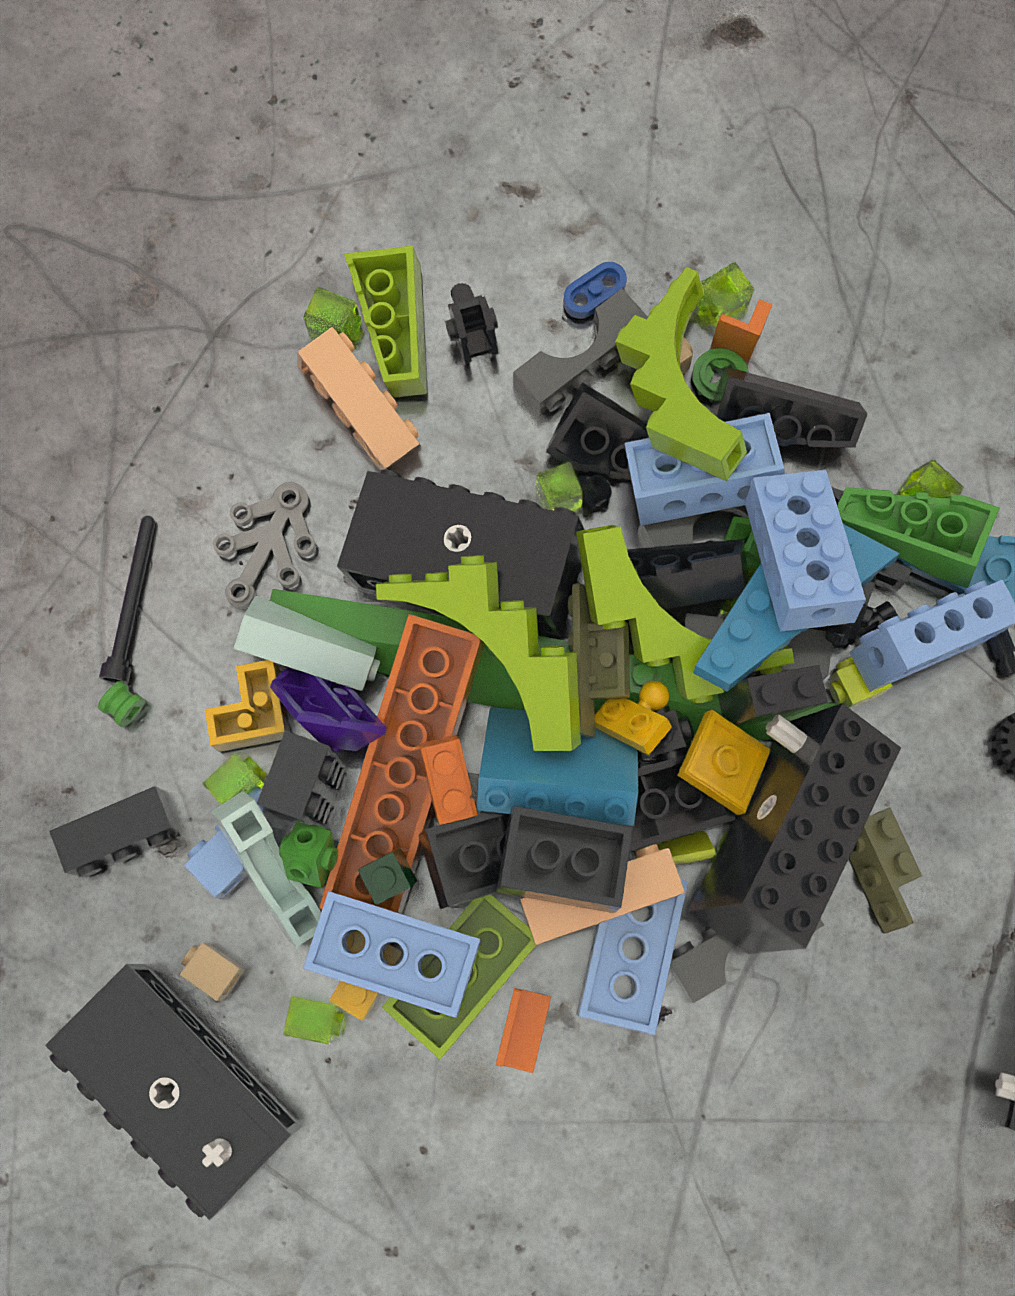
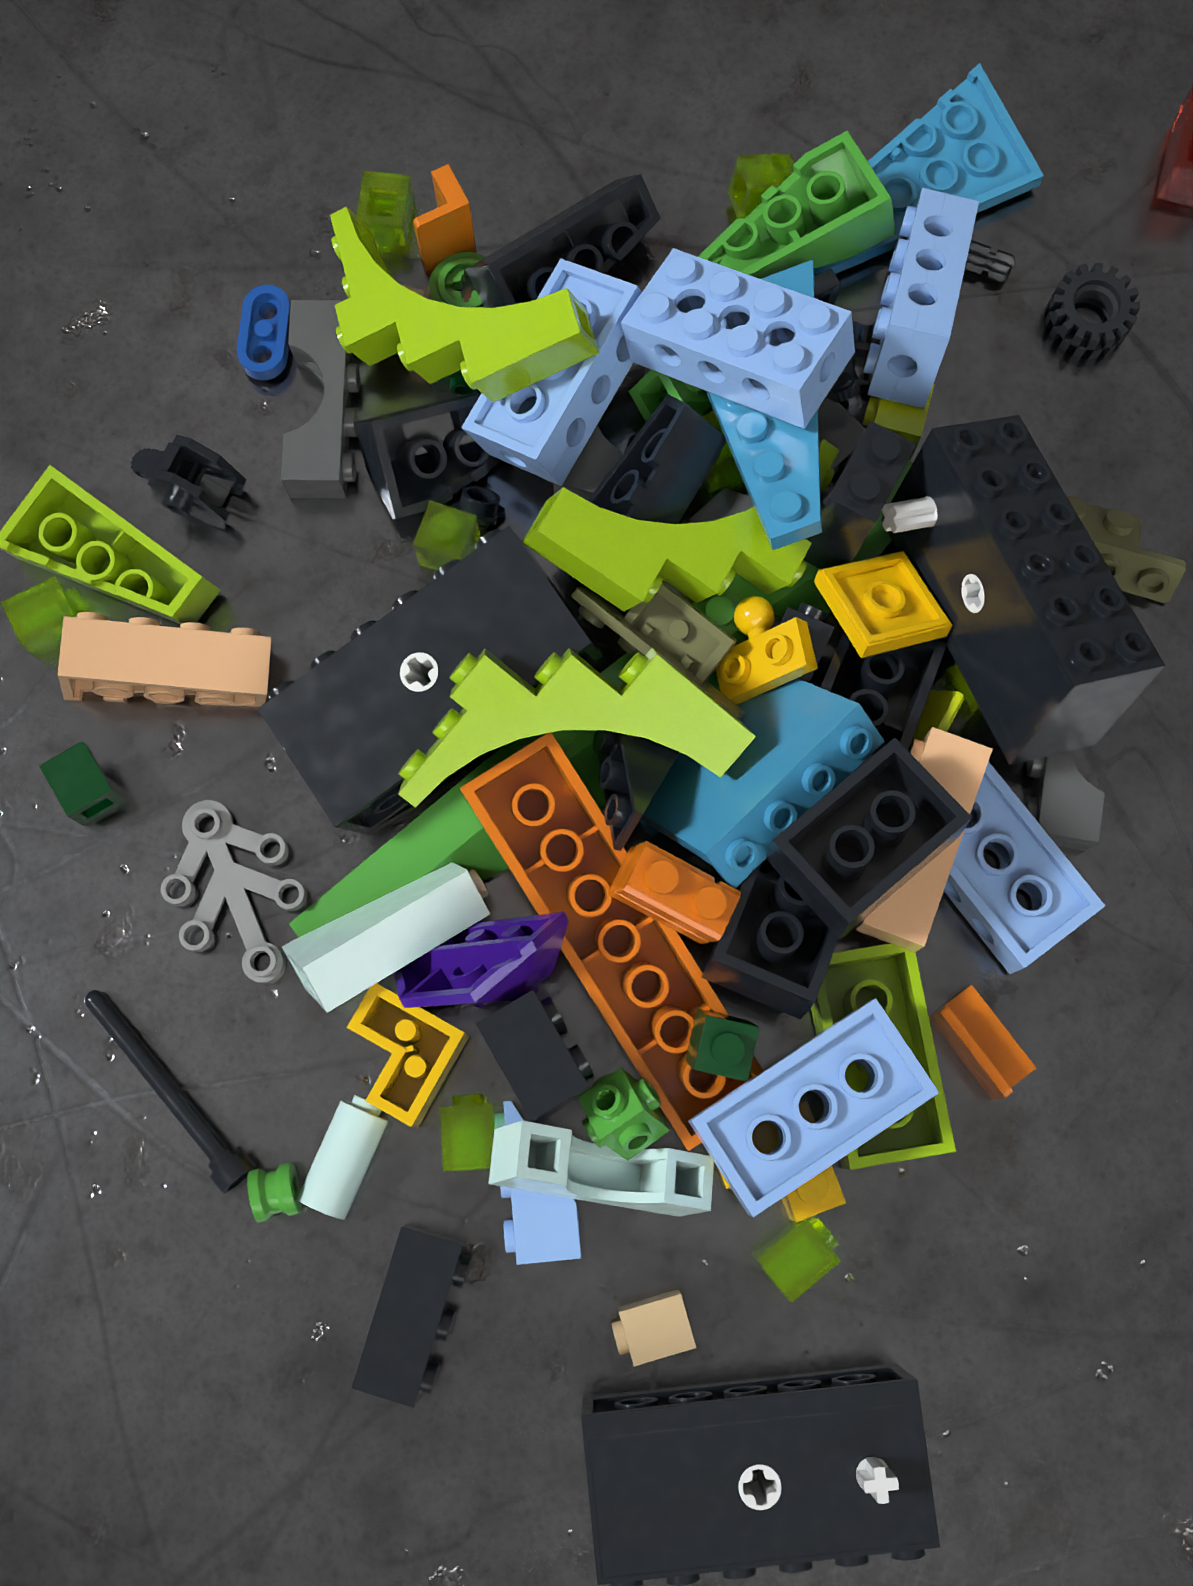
camera: 50 degrees left, 0 degrees up
none -> dark green panel [39,742,126,826]
none -> light aqua brick [297,1095,388,1220]
none -> black slope [593,730,679,851]

